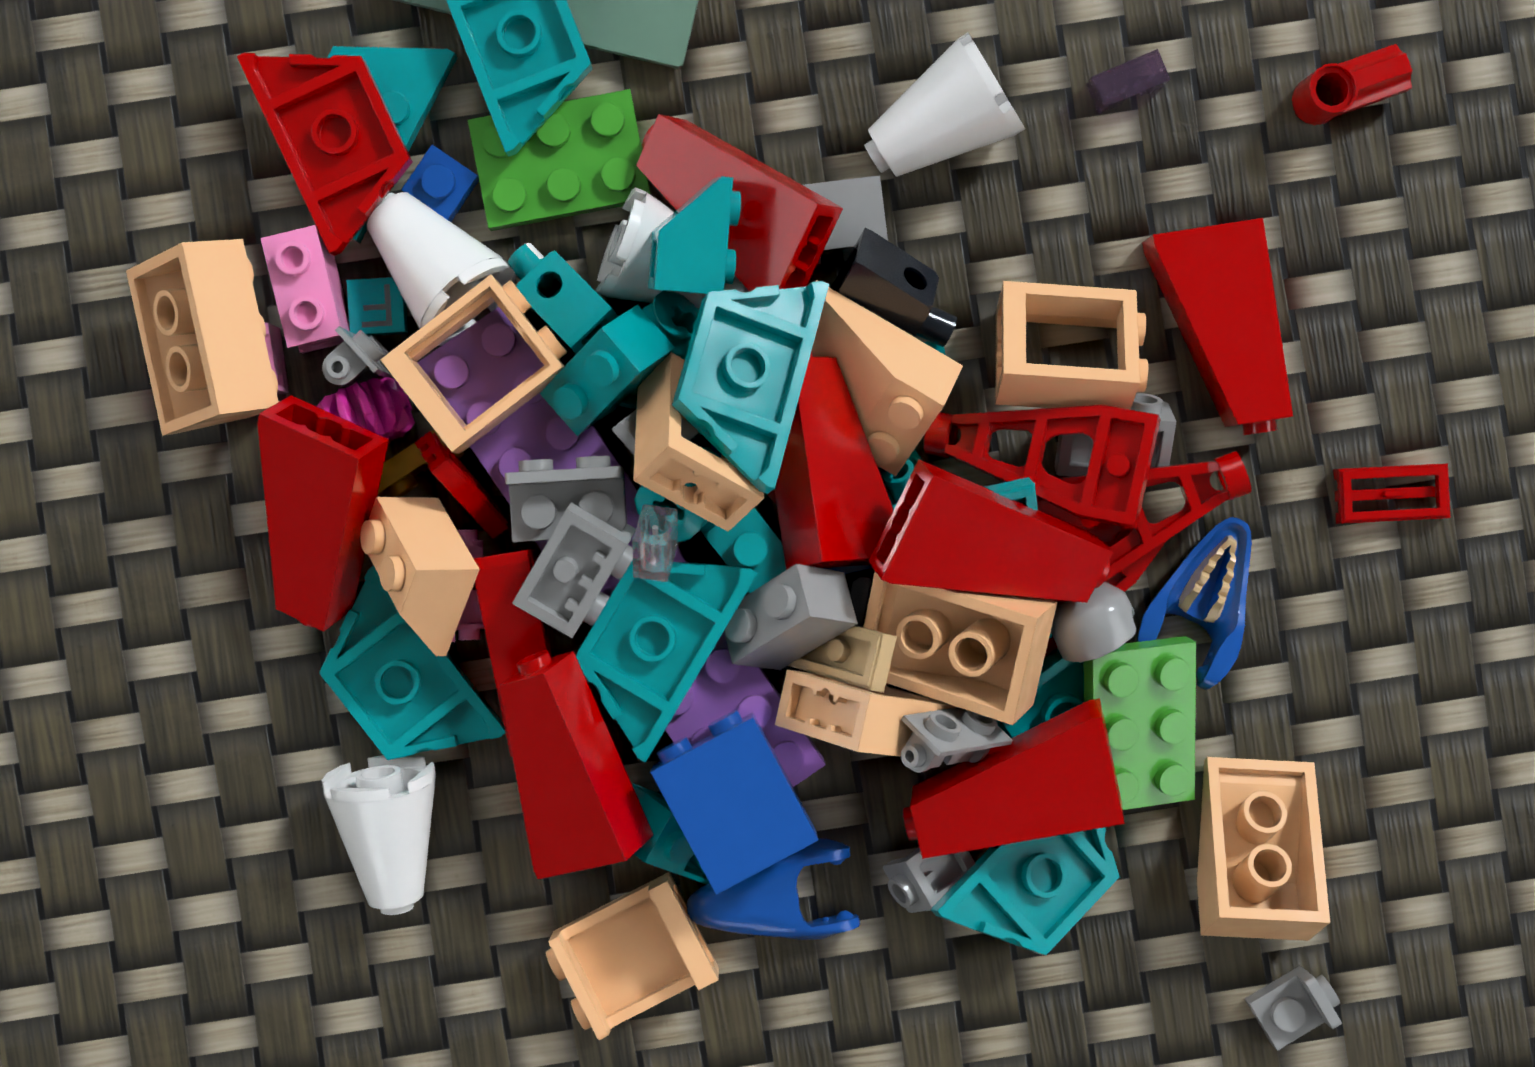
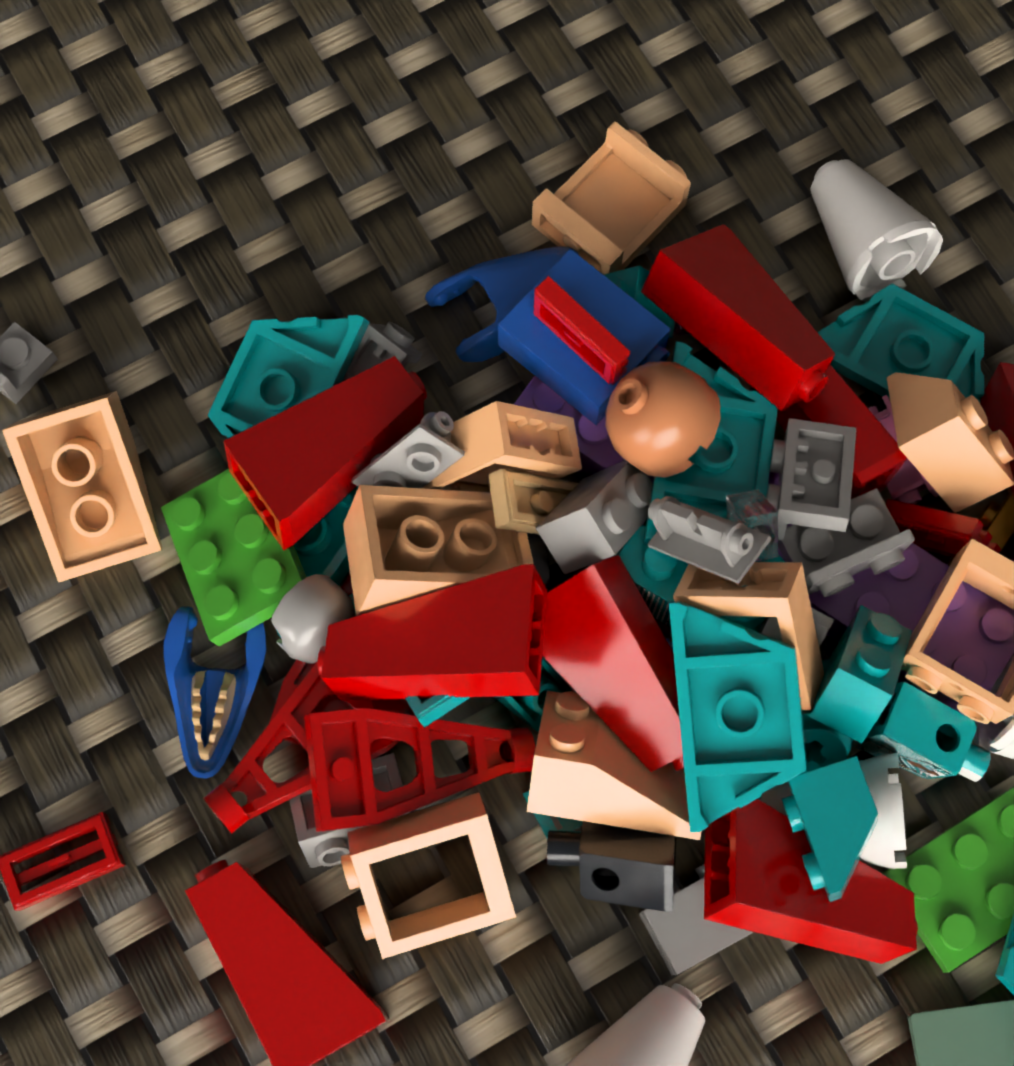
camera: 155 degrees right, 15 degrees down
none -> red tile [534,276,630,385]
none -> nougat cylinder [605,361,721,478]
none -> light grey hinge [647,496,771,584]

